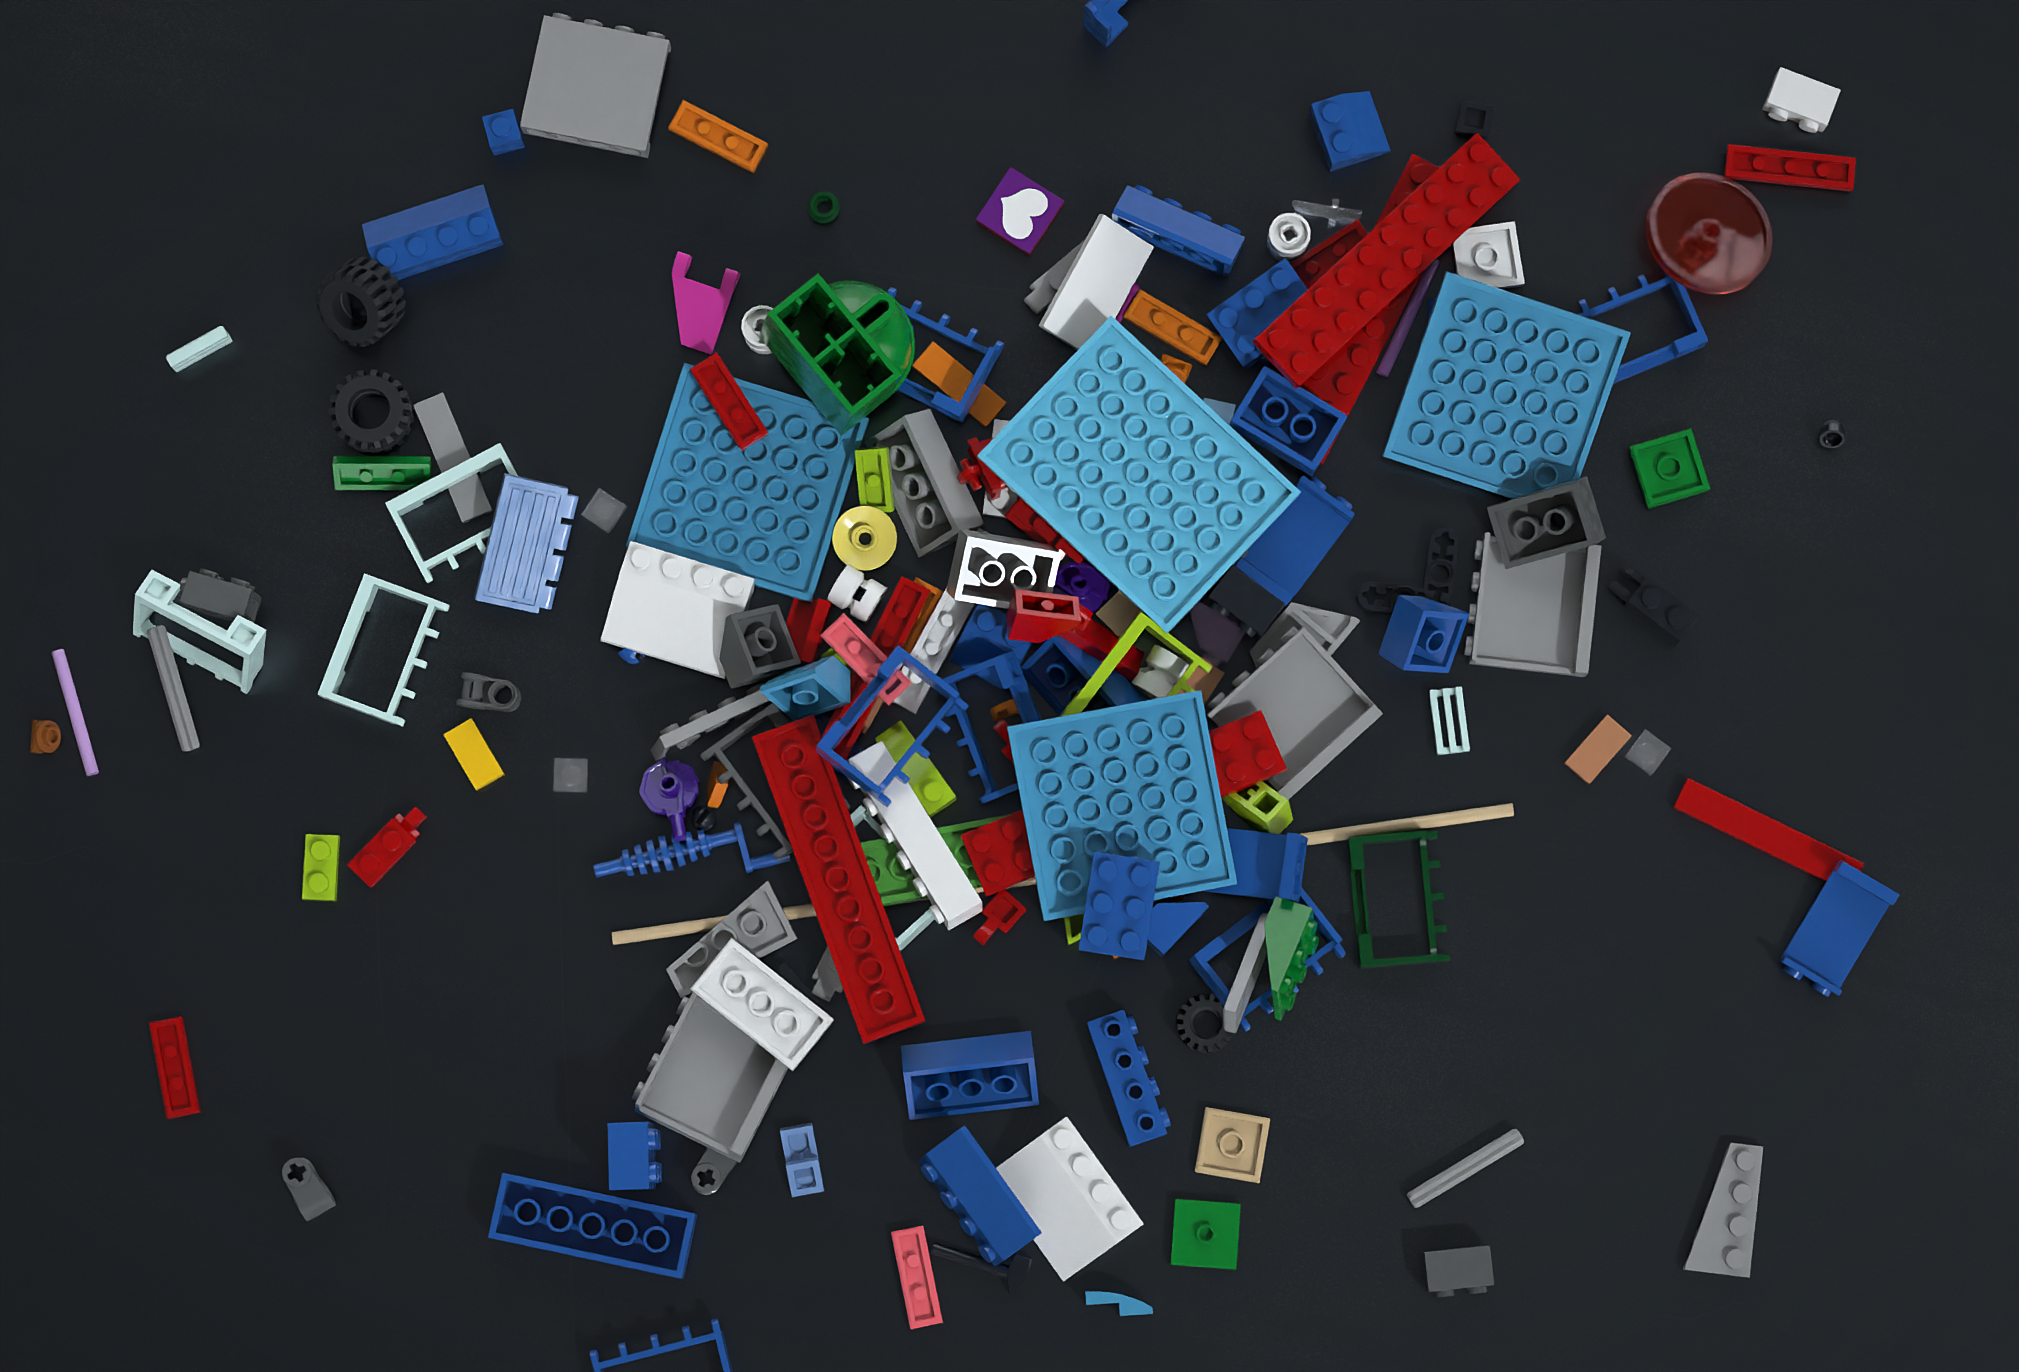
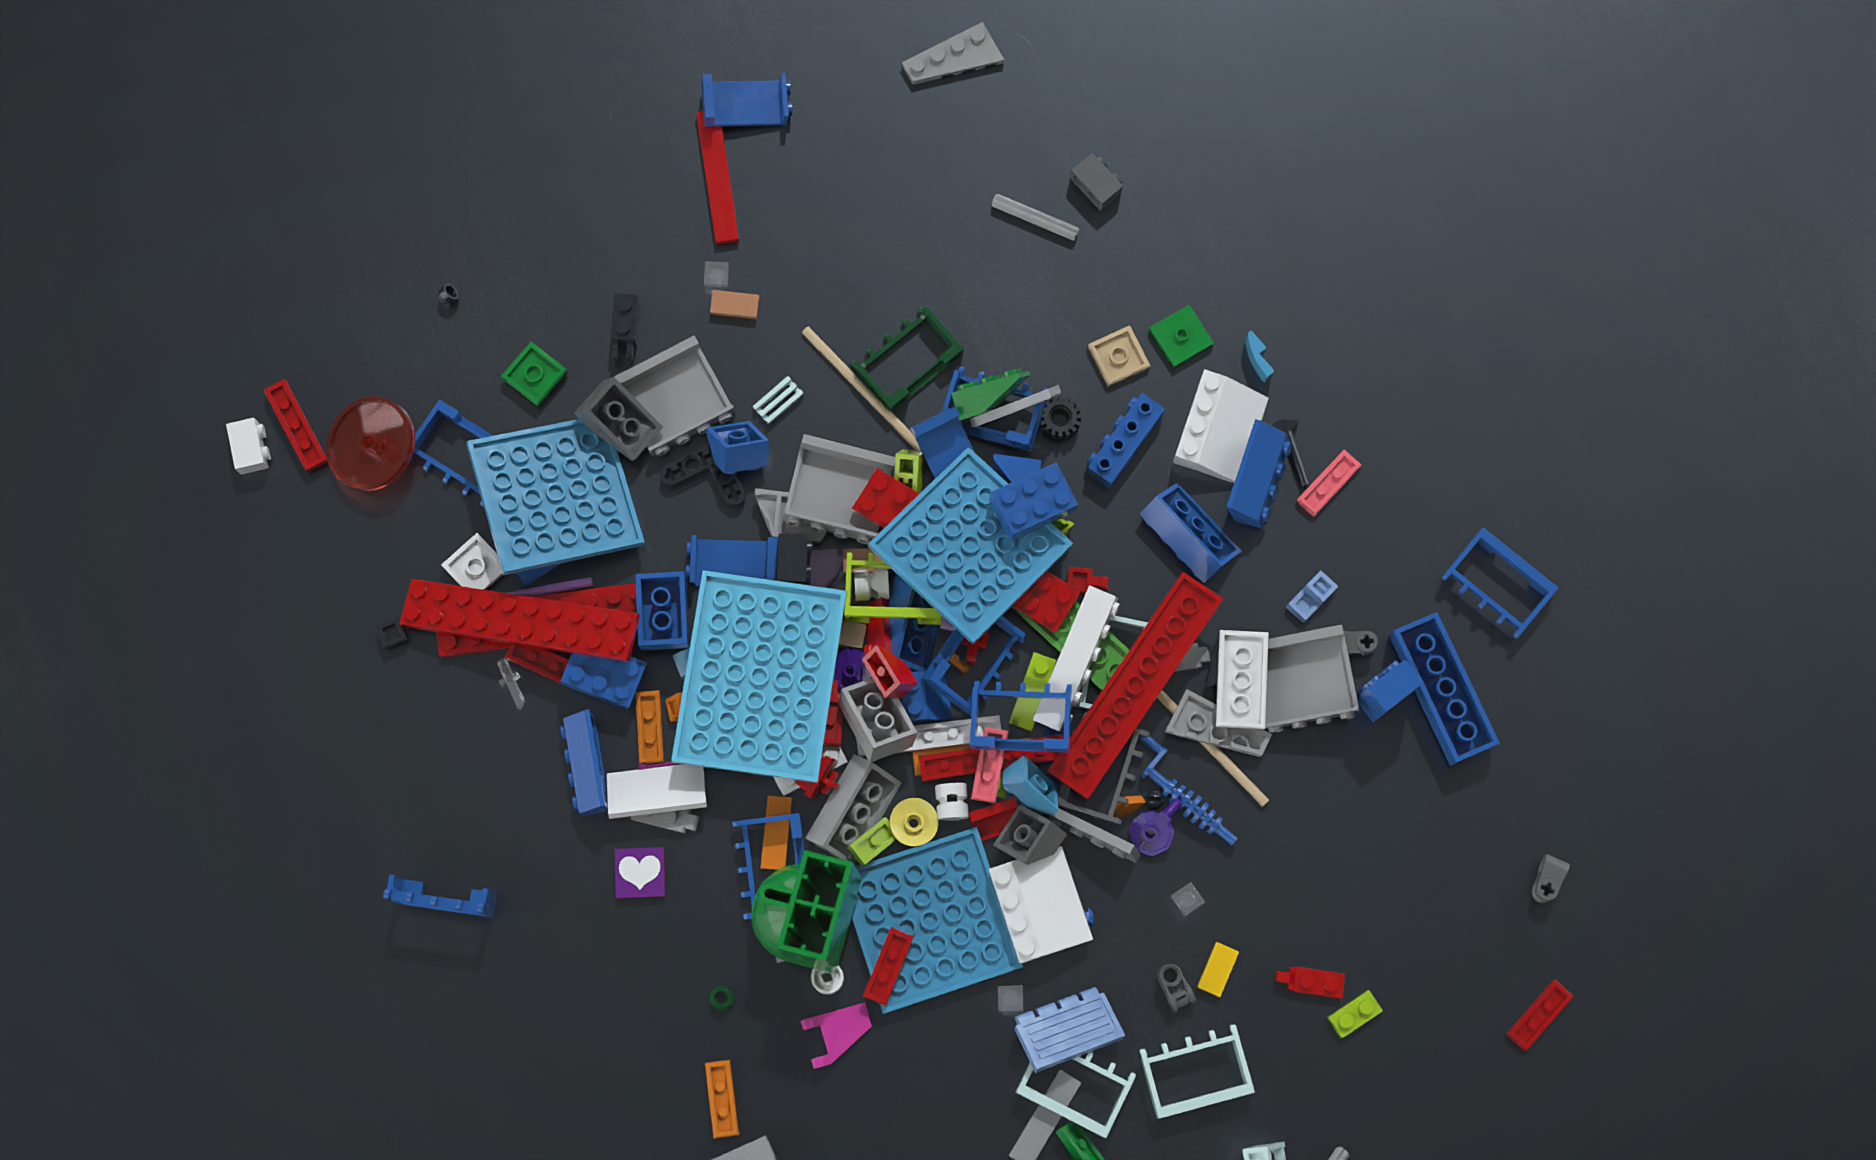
camera: 130 degrees left, 5 degrees down
white wheel [1267,213,1311,262] -> none
blue slope [1309,91,1391,172] -> none

